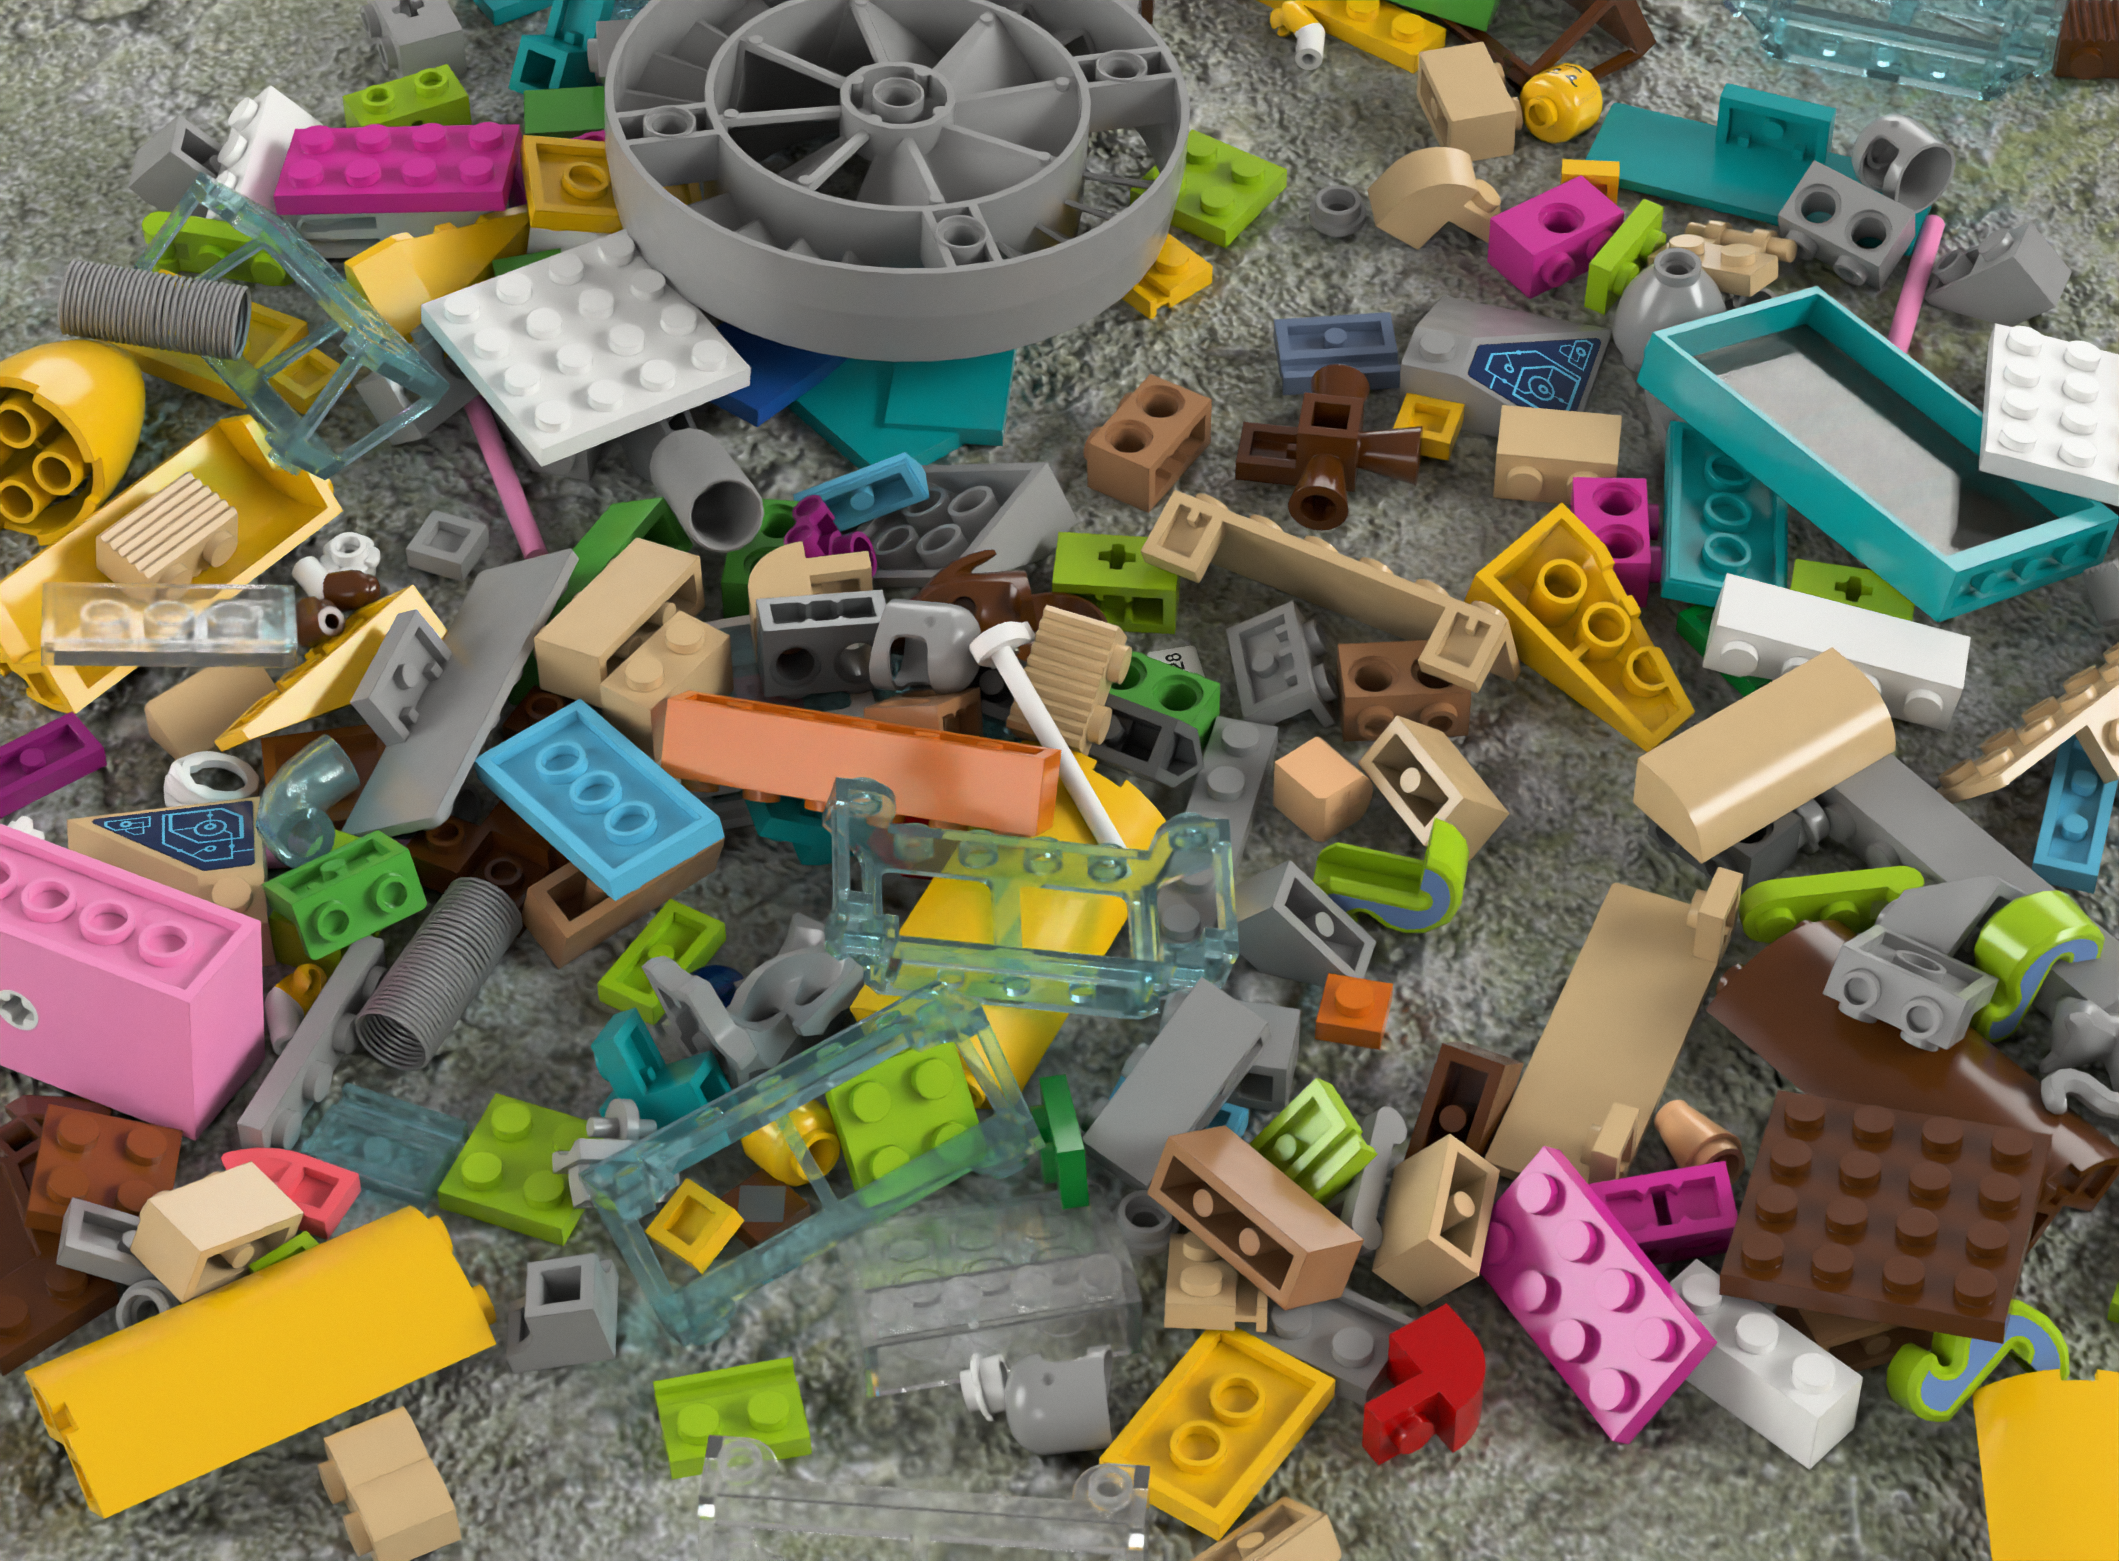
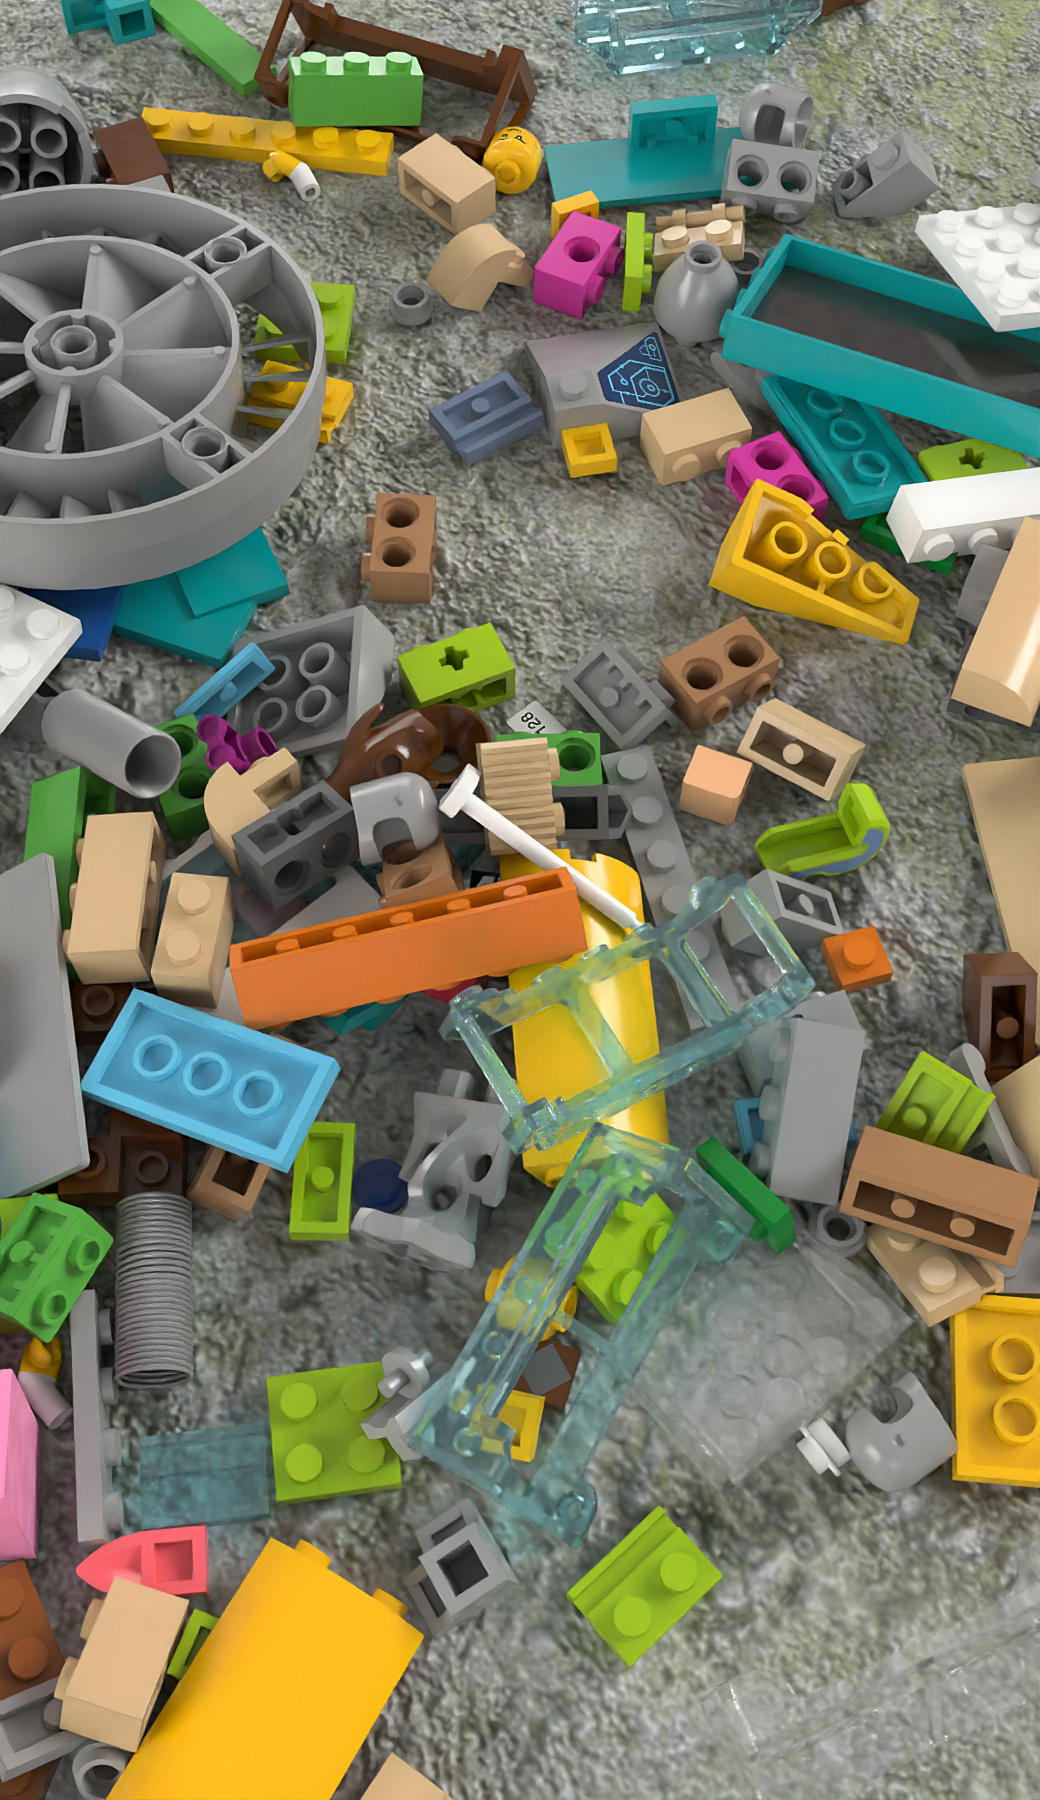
camera: 30 degrees left, 15 degrees up
teal brick [591,1007,741,1147] -> none
tan bracket [1141,489,1521,693] -> none
reddish brown brick [1235,364,1423,531] -> none
bright pink bar [1887,215,1945,354] -> none

